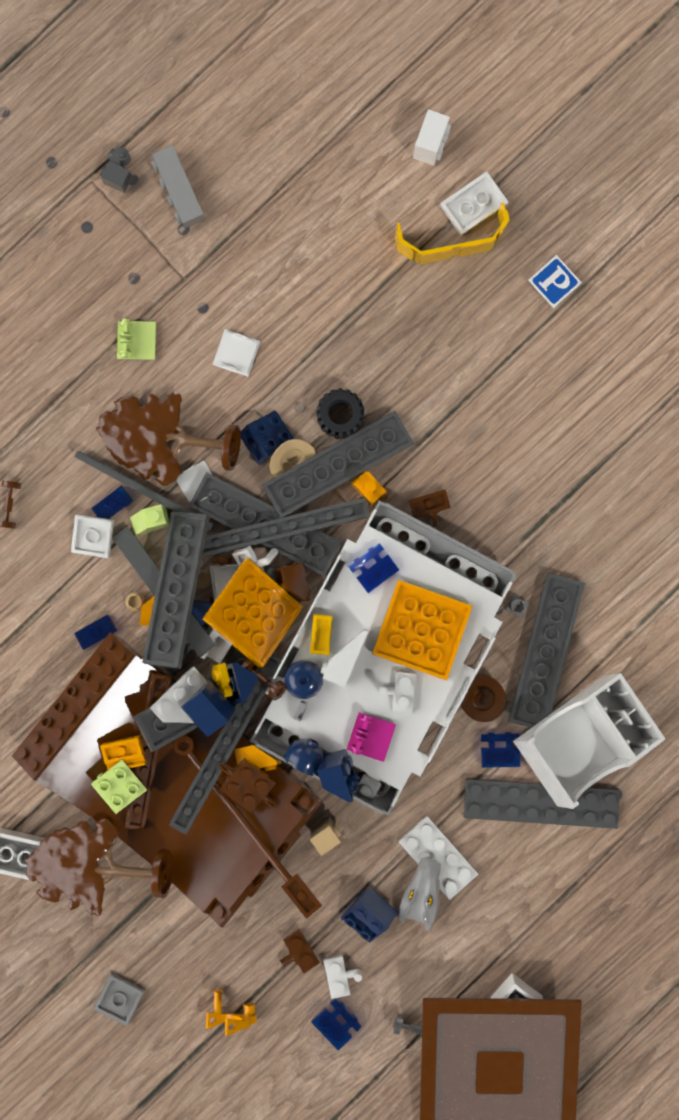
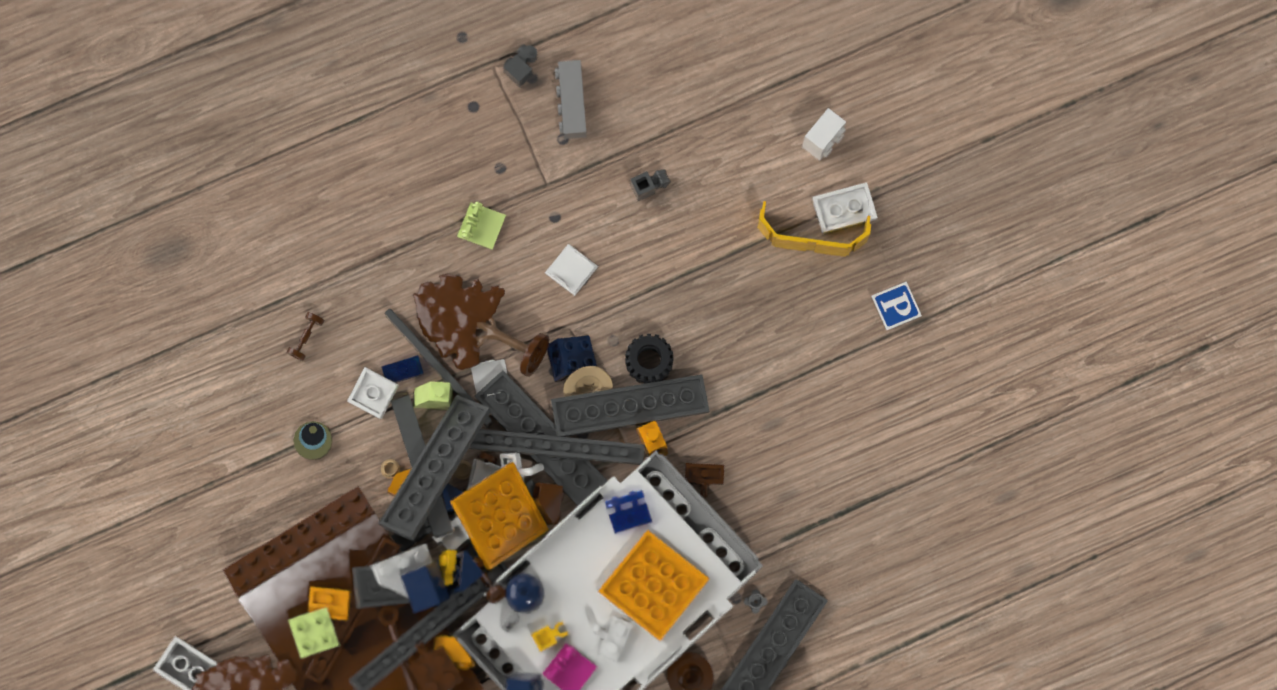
camera: 20 degrees right, 10 degrees down
clear blue plate [74,614,118,650] -> none
dark blue cylinder [284,738,324,776] -> none
yellow plate [310,614,333,655] -> none
white slope [320,629,368,688] -> none
none -> tile [293,421,332,460]
none -> yellow plate [531,622,569,653]
none -> dark grey brick [630,170,671,201]

